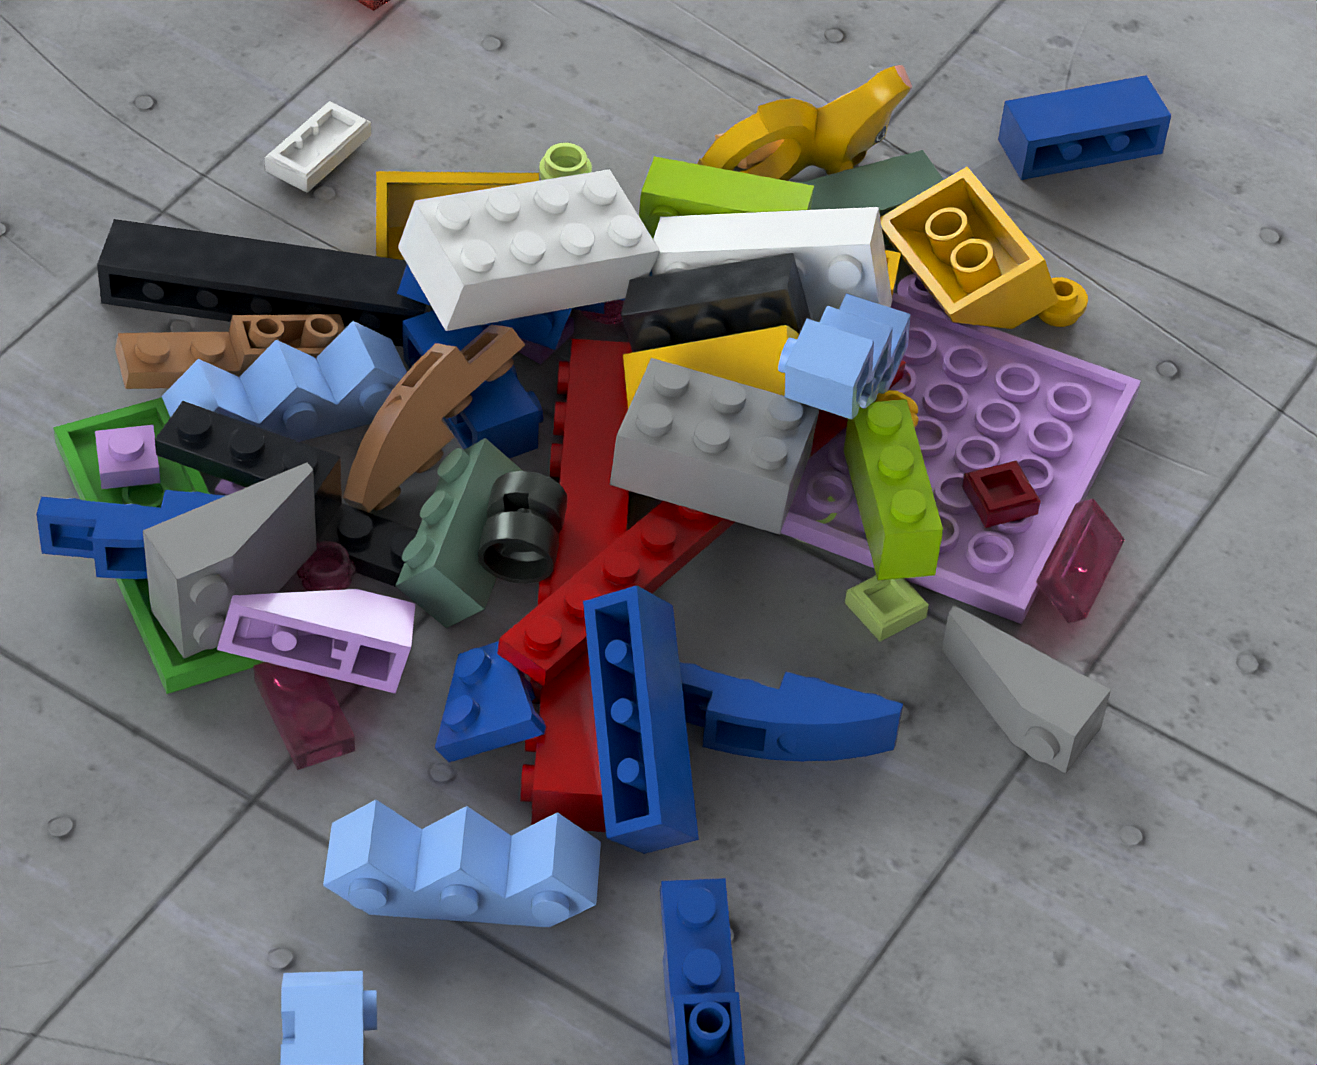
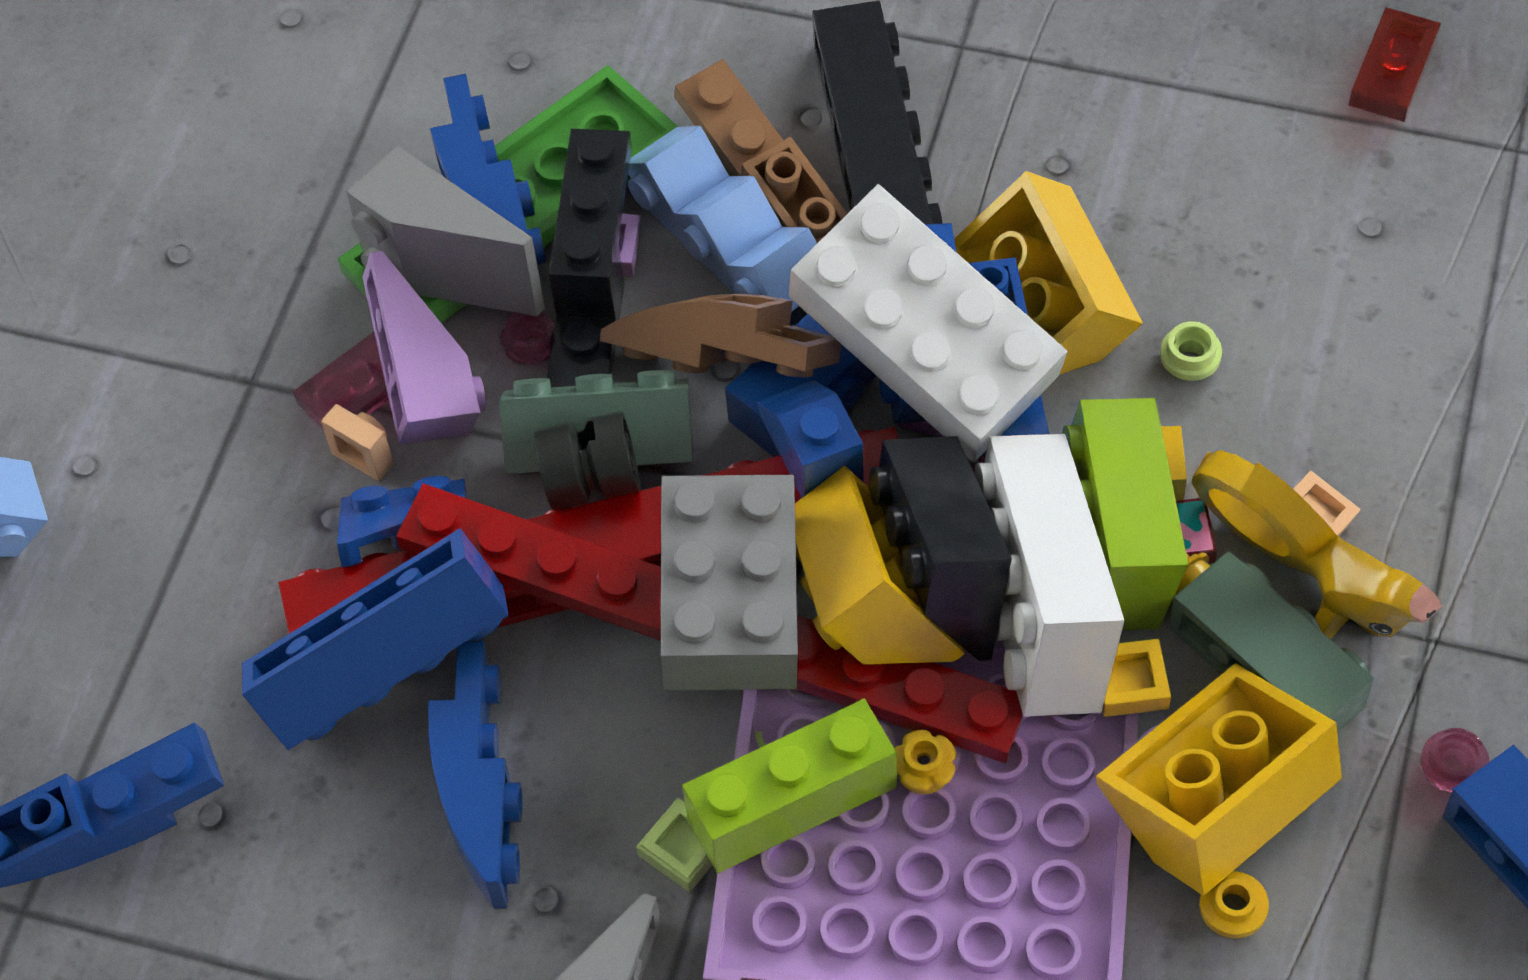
camera: 80 degrees right, 10 degrees up
lavender plate [95,425,160,489] -> none
white plate [265,101,371,193] -> none
light blue brick [323,800,601,928] -> none
light blue brick [778,293,911,419] -> none
dark red tile [962,460,1041,528] -> none
none -> light nougat plate [321,404,394,482]
none -> blue slope [756,380,864,498]
none -> clear pink plate [1420,728,1490,793]

